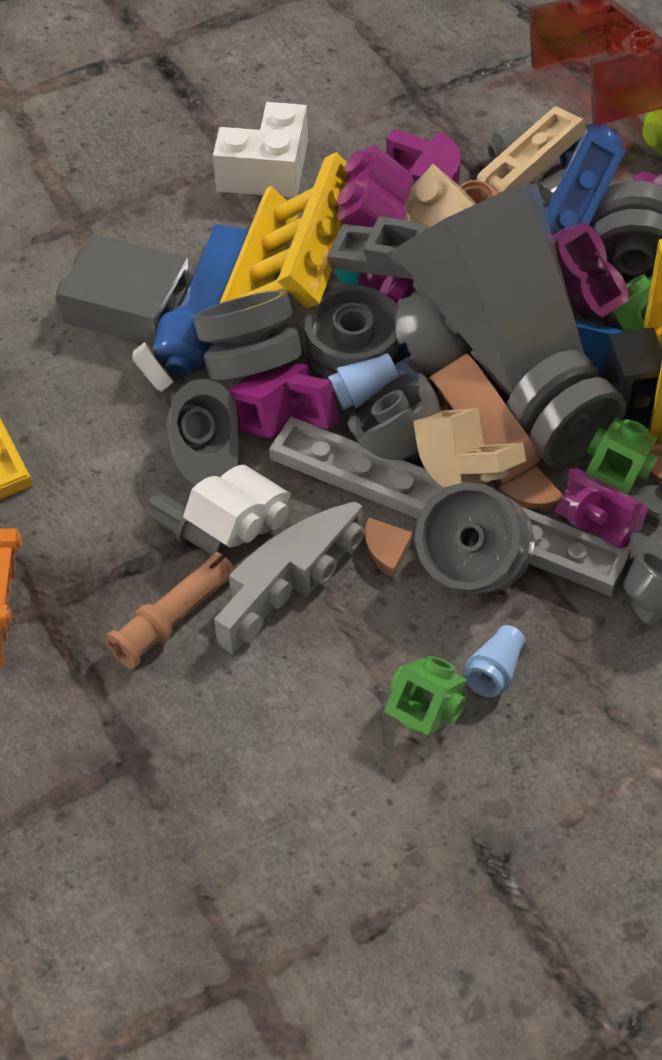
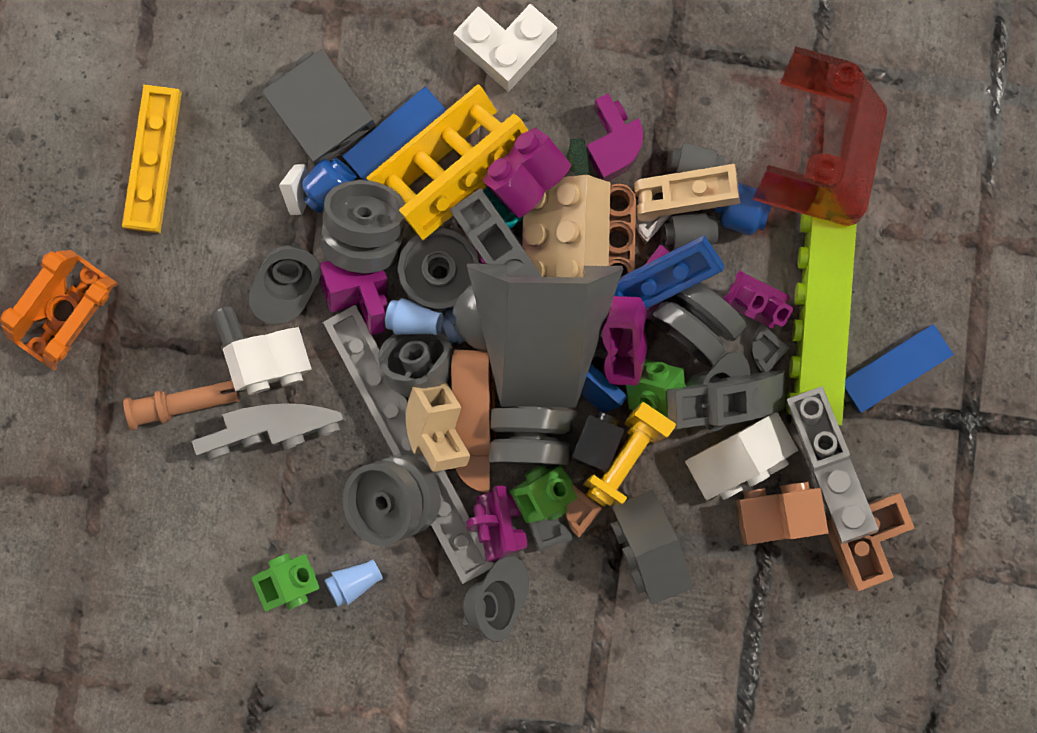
camera: 30 degrees right, 30 degrees up
nougat tile [365,518,413,578] -> none

